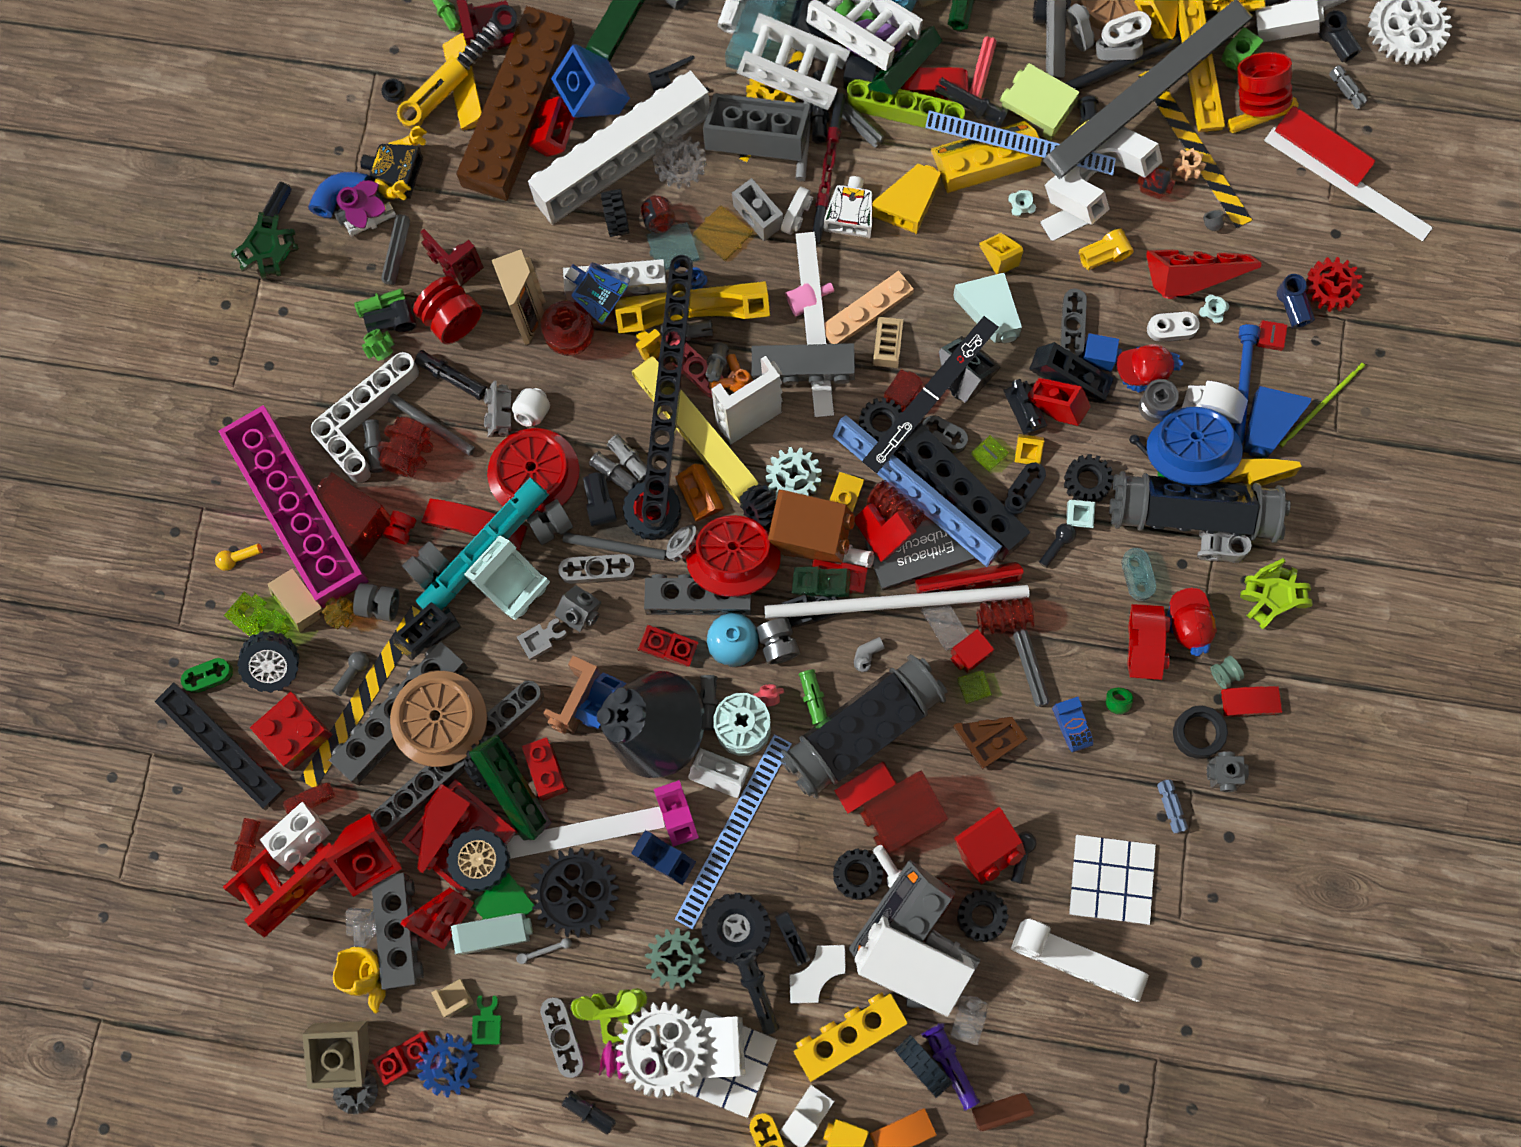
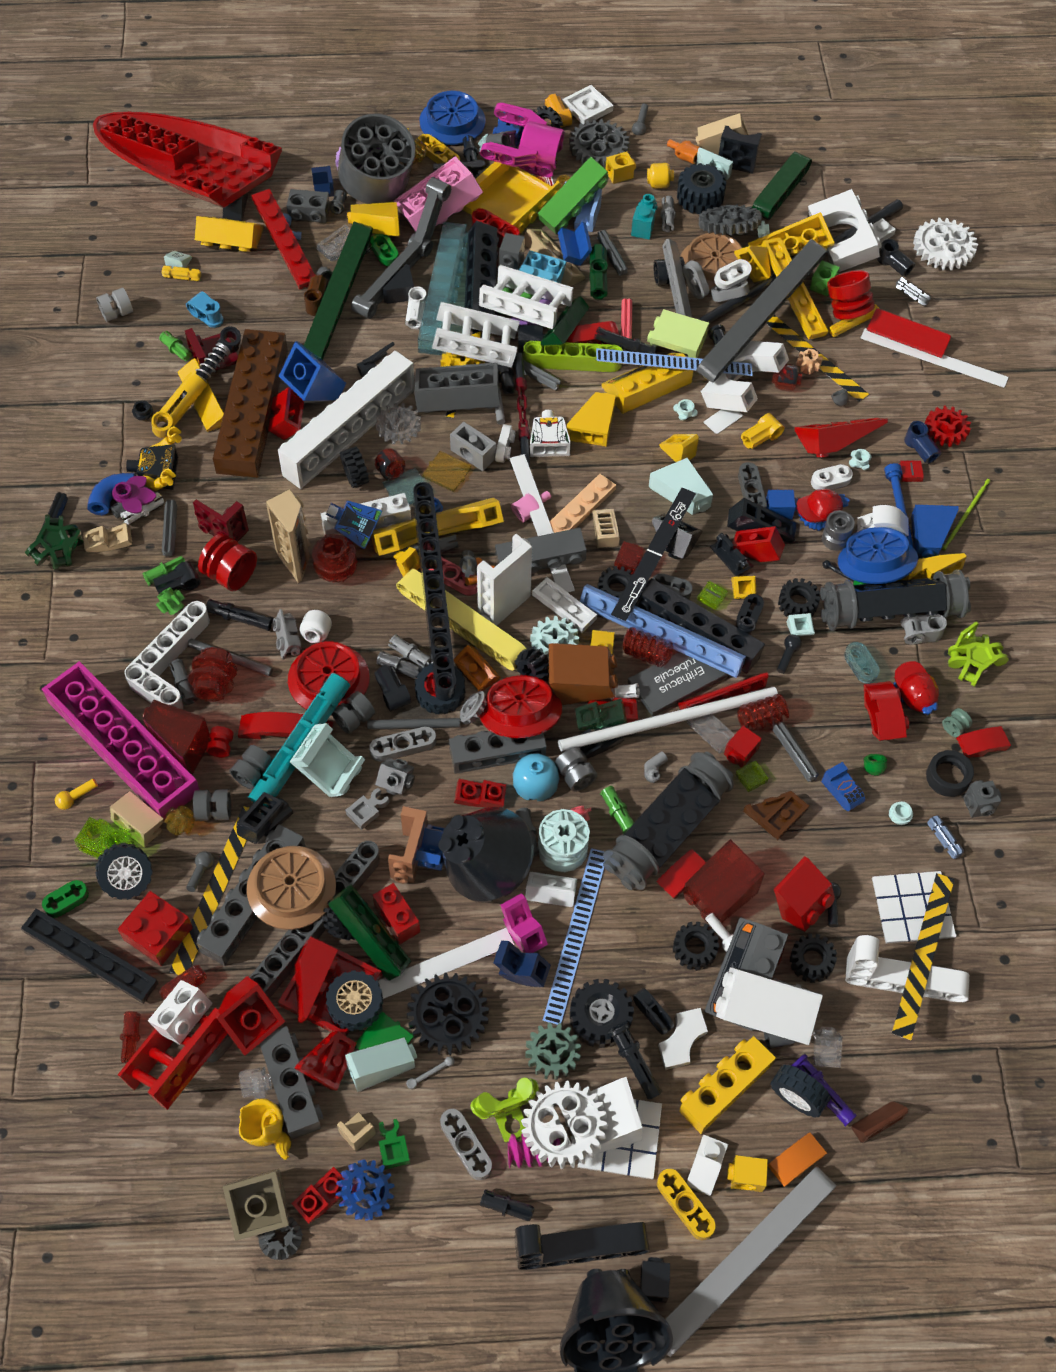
camera: 20 degrees left, 15 degrees down
red tile [855,503,917,562] -> none
none -> tan slope [83,523,132,552]
none -> white plate [532,577,597,633]
none -> light aqua plate [889,802,913,825]
none -> sticker [892,873,955,1040]

